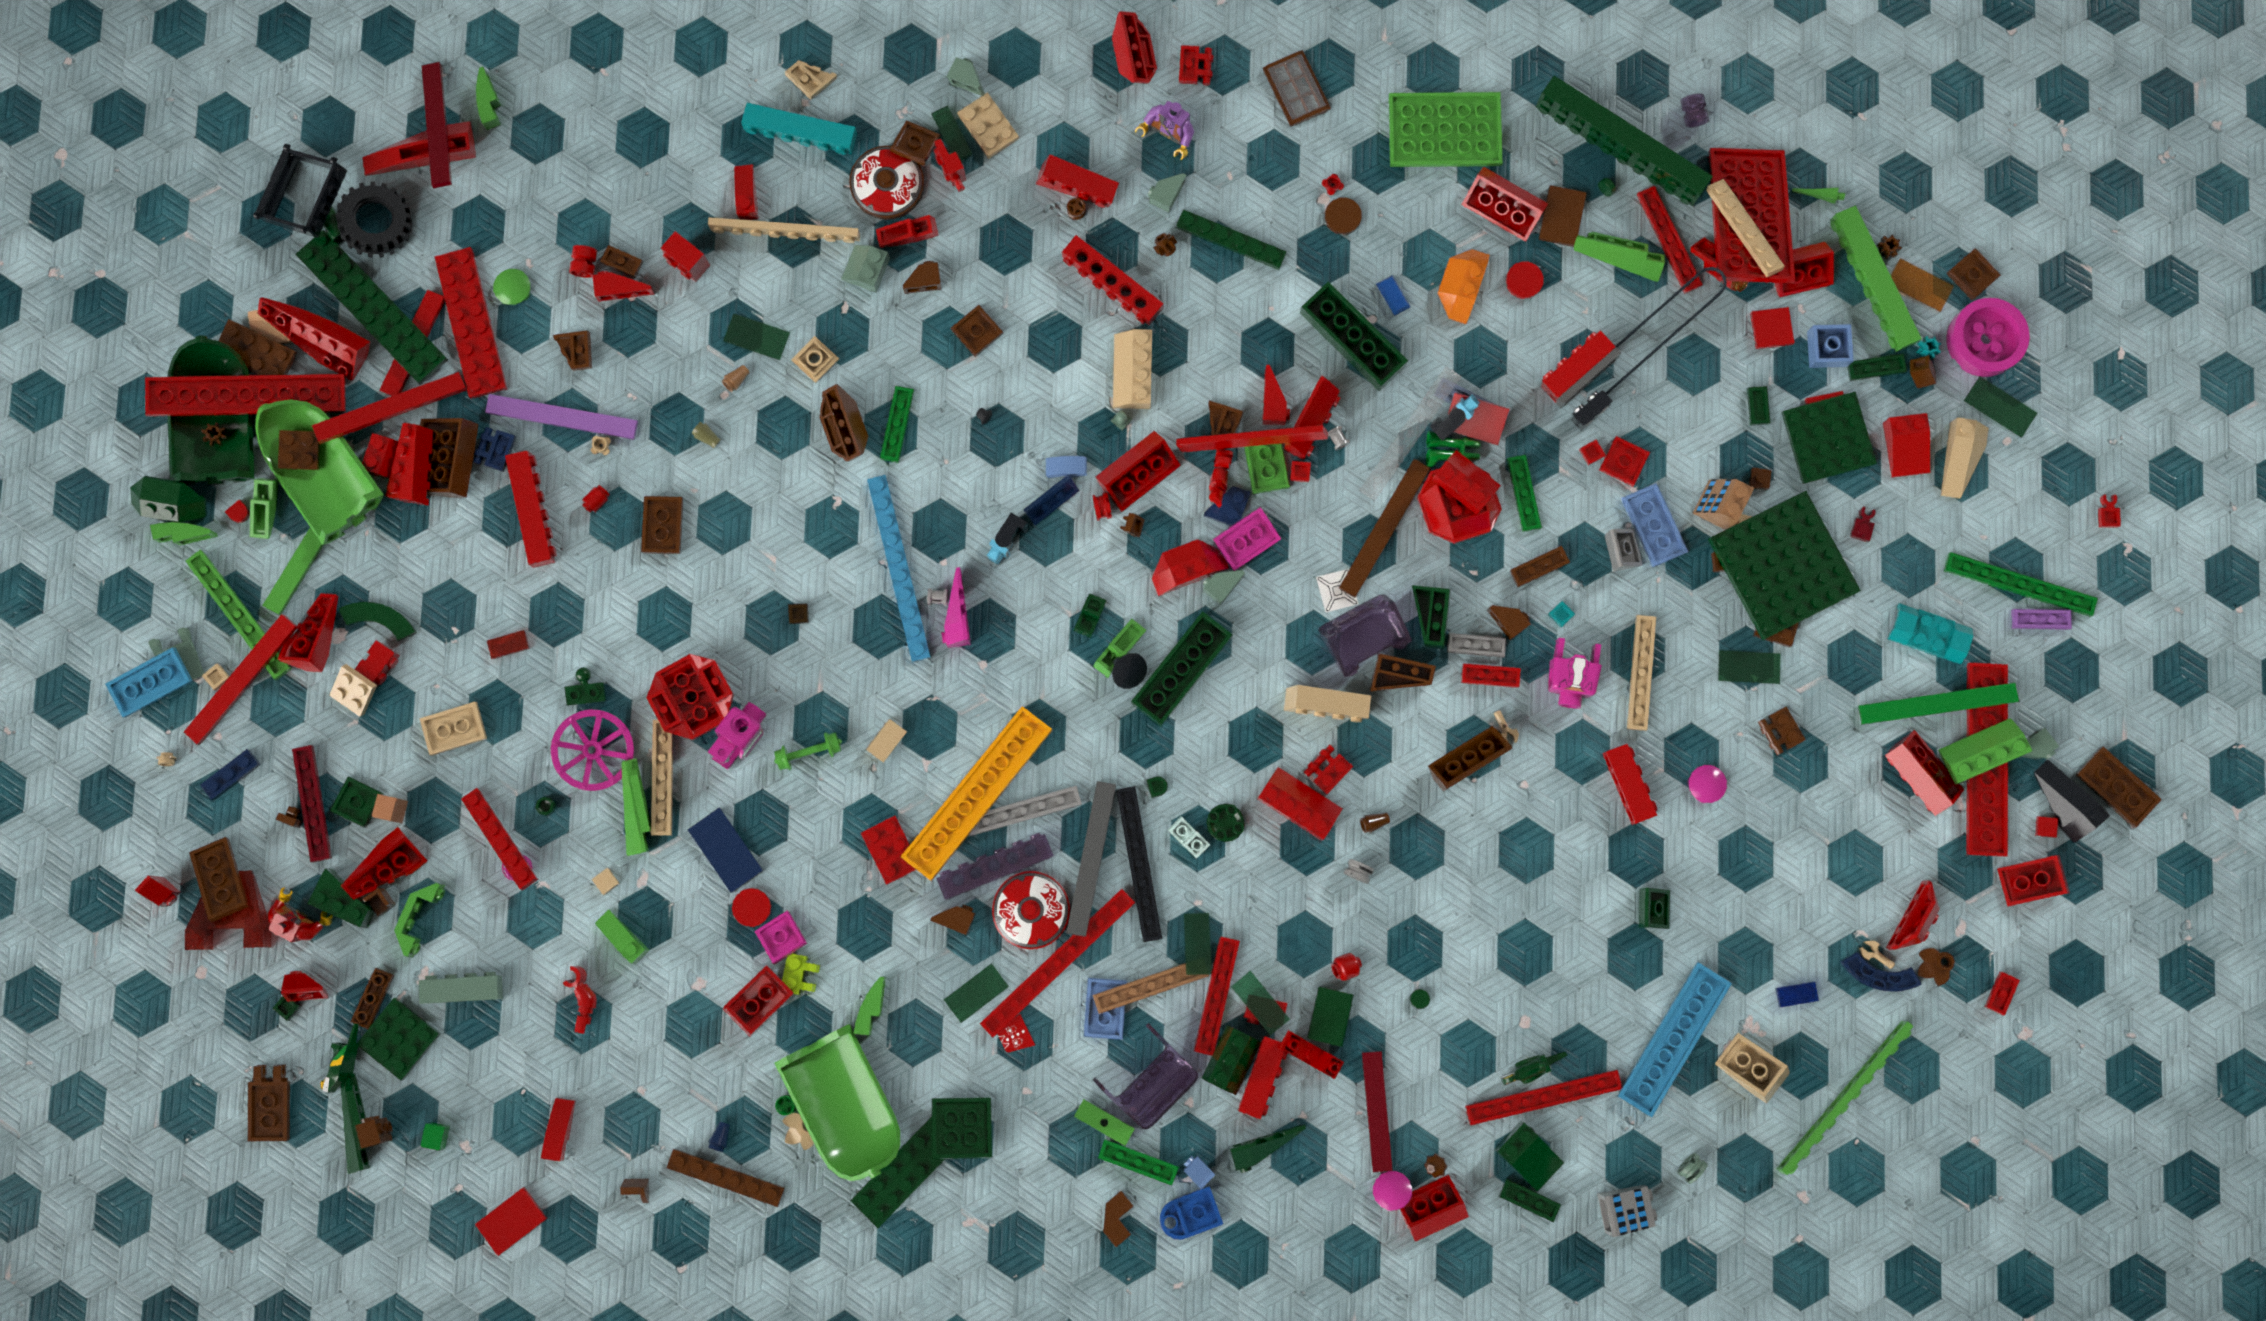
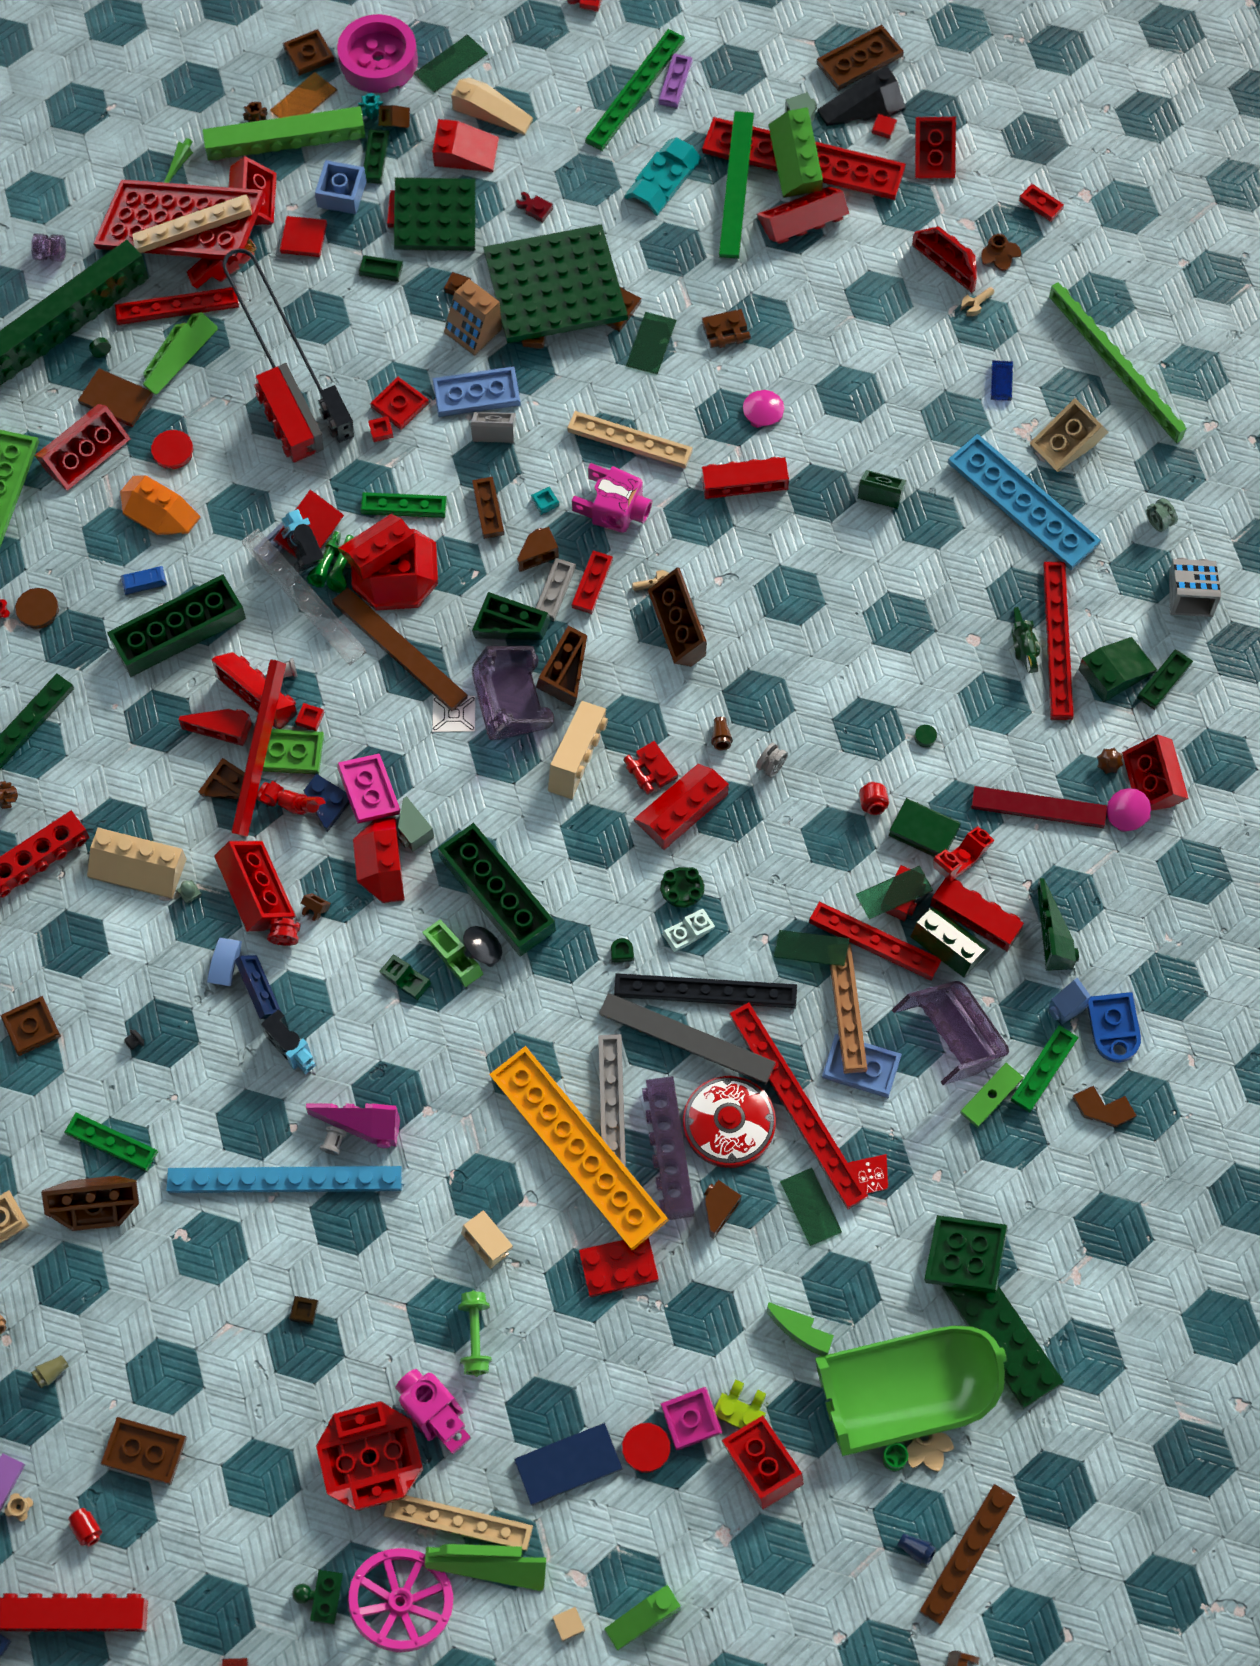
camera: 75 degrees left, 15 degrees down
dark blue tile [1840,952,1922,992] -> none

